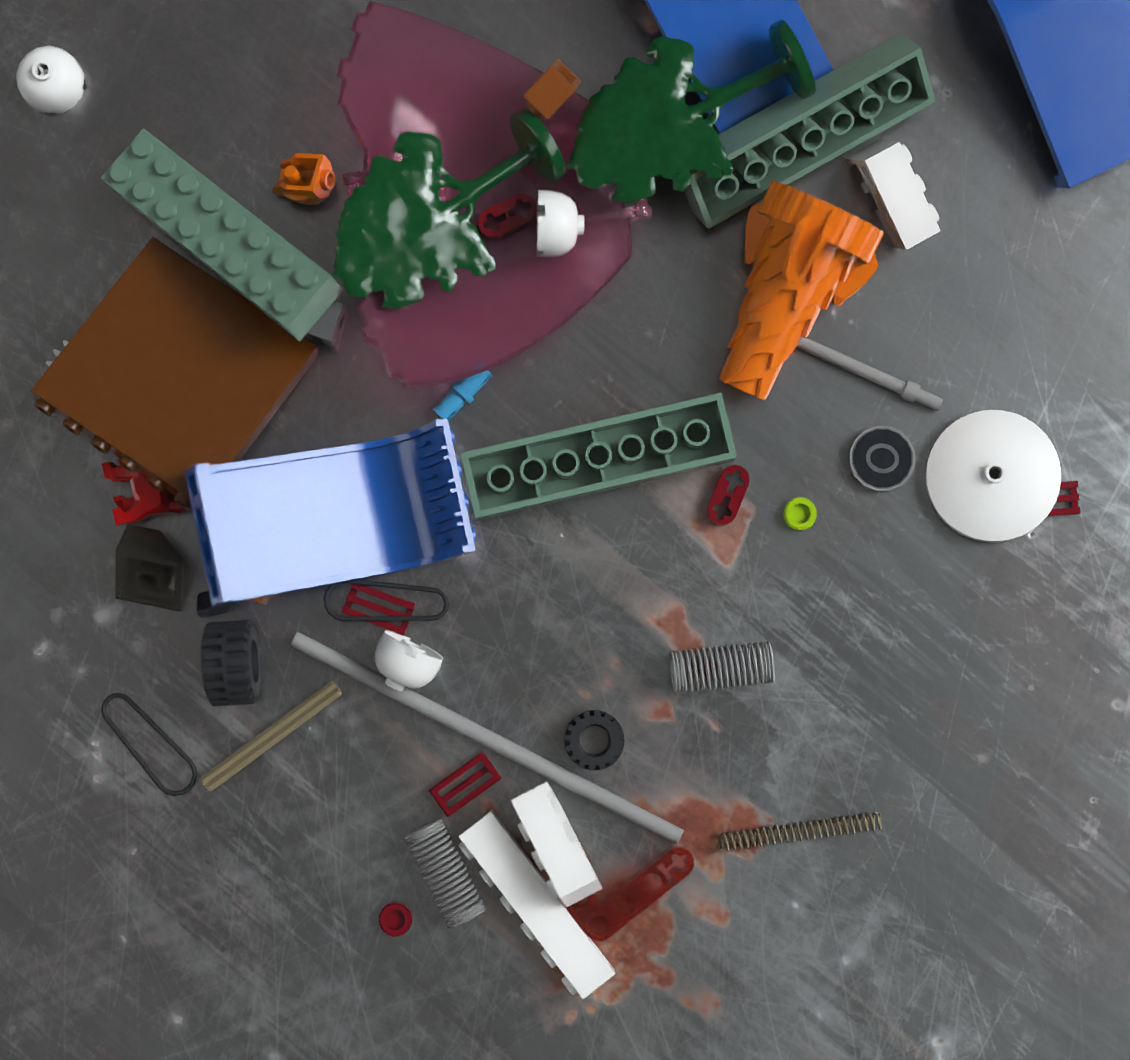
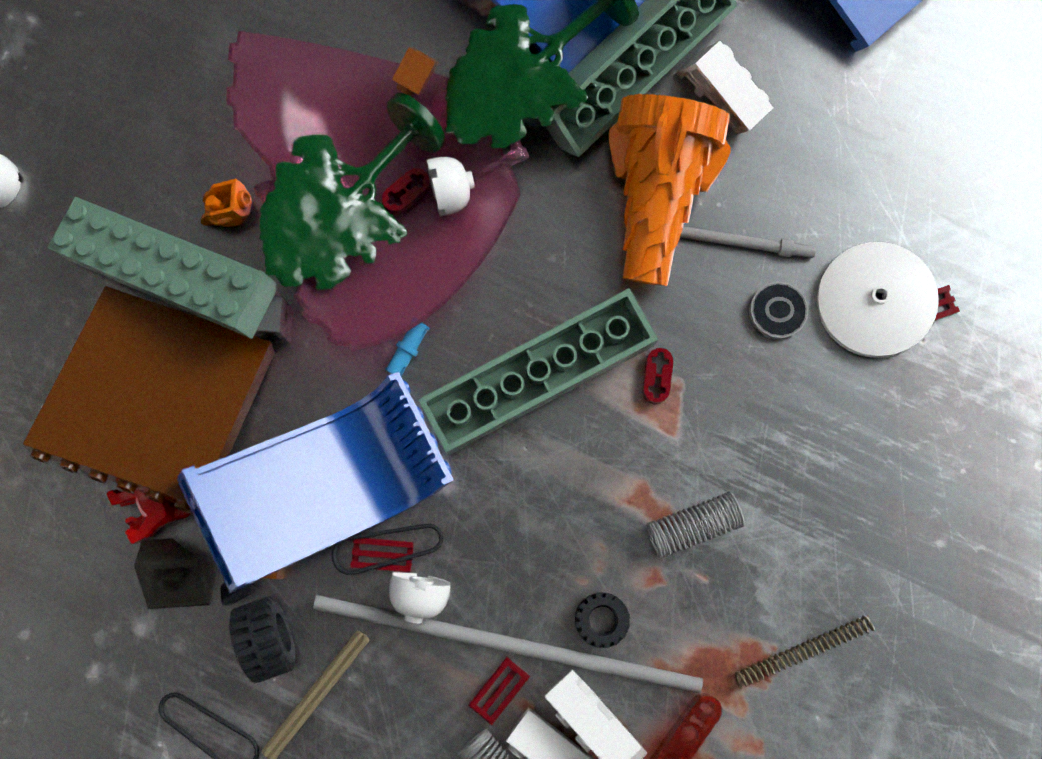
camera: 10 degrees left, 5 degrees down
lime tile [783,497,817,531] -> none

